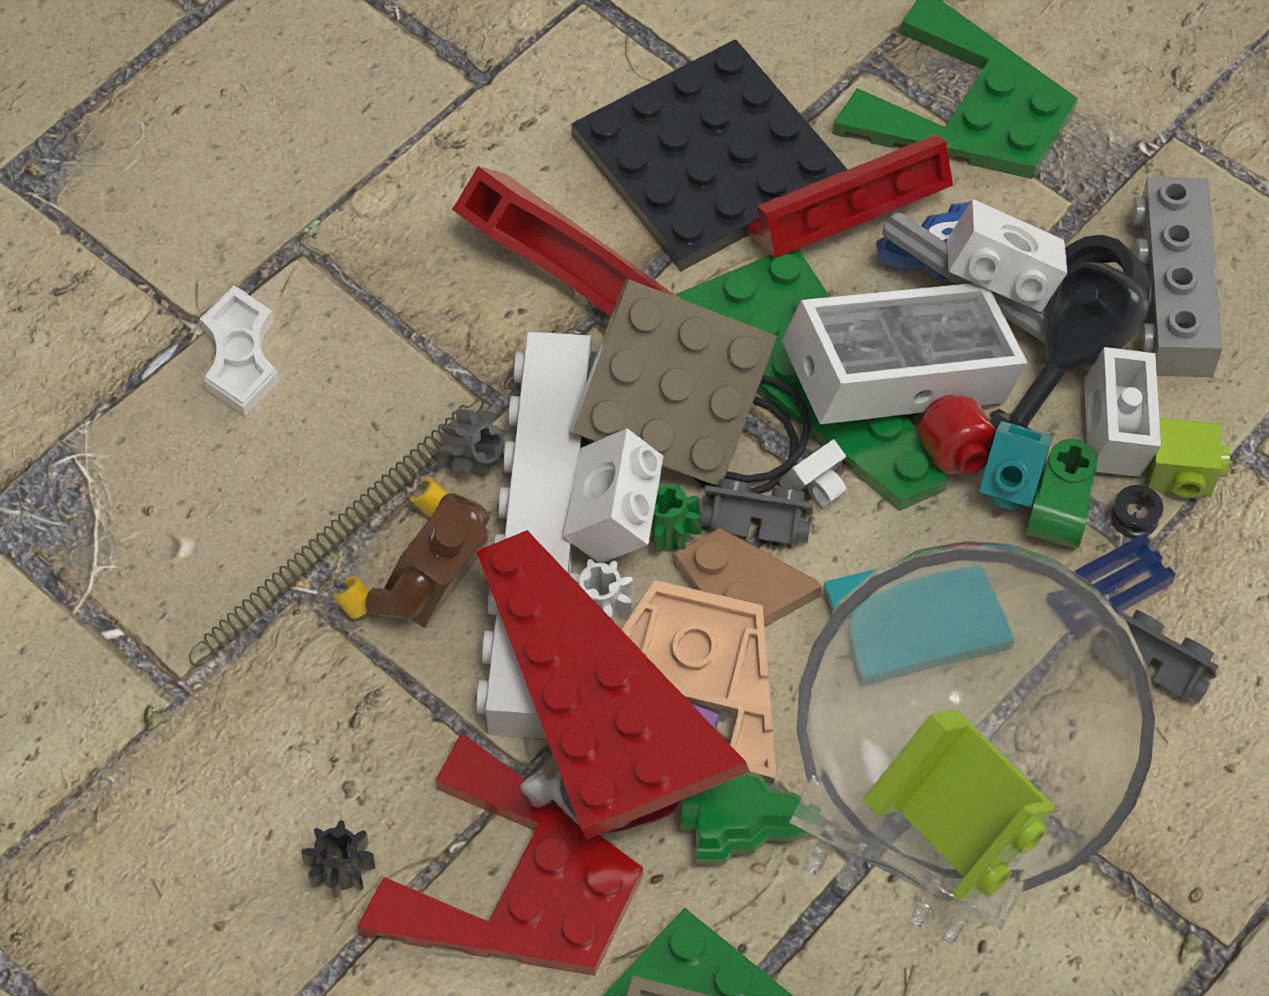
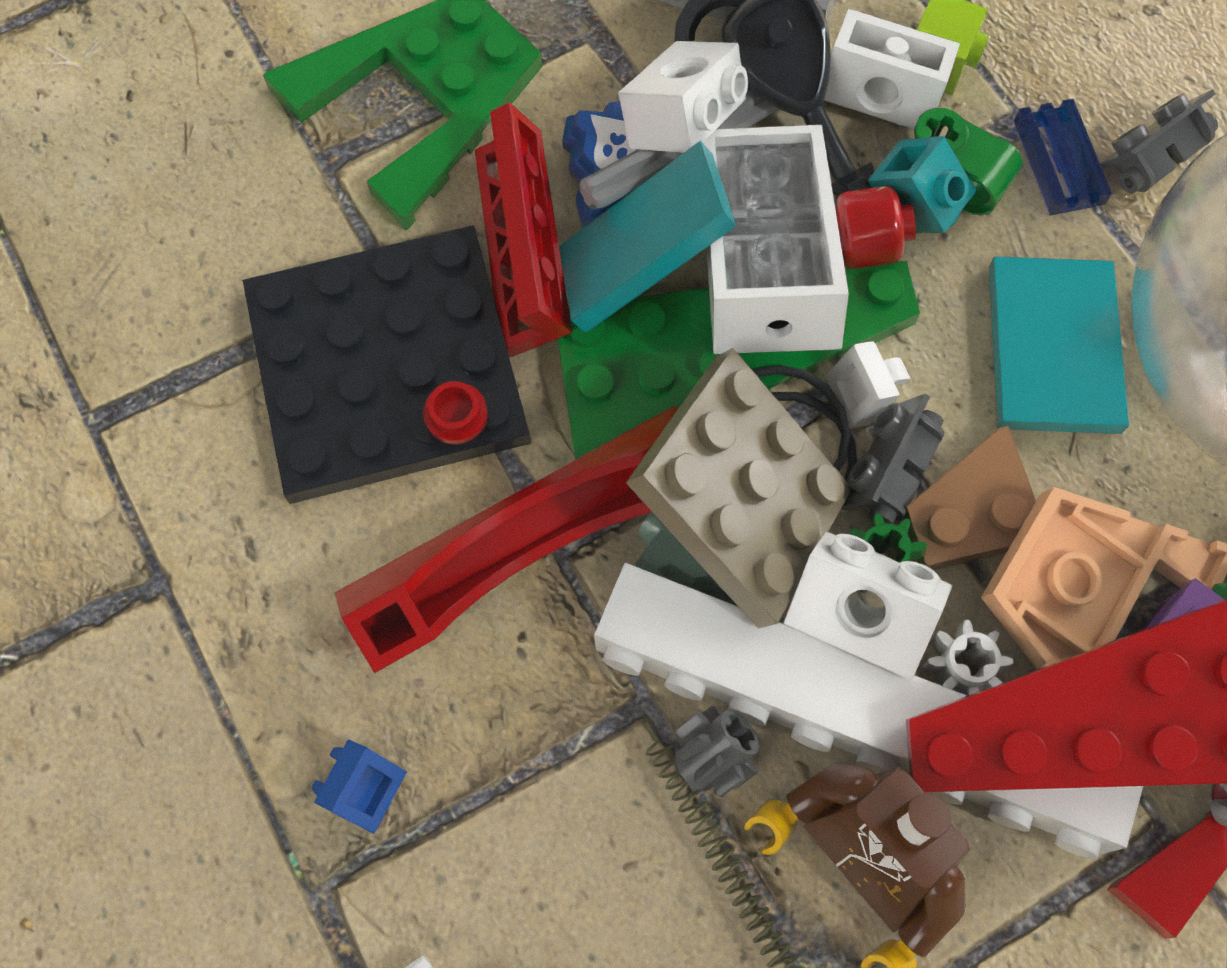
camera: 70 degrees left, 10 degrees up
black bush [1111,485,1164,539] -> none
none -> blue tile [311,739,407,834]
none -> red plate [423,381,488,444]
none -> teal tile [559,140,736,333]

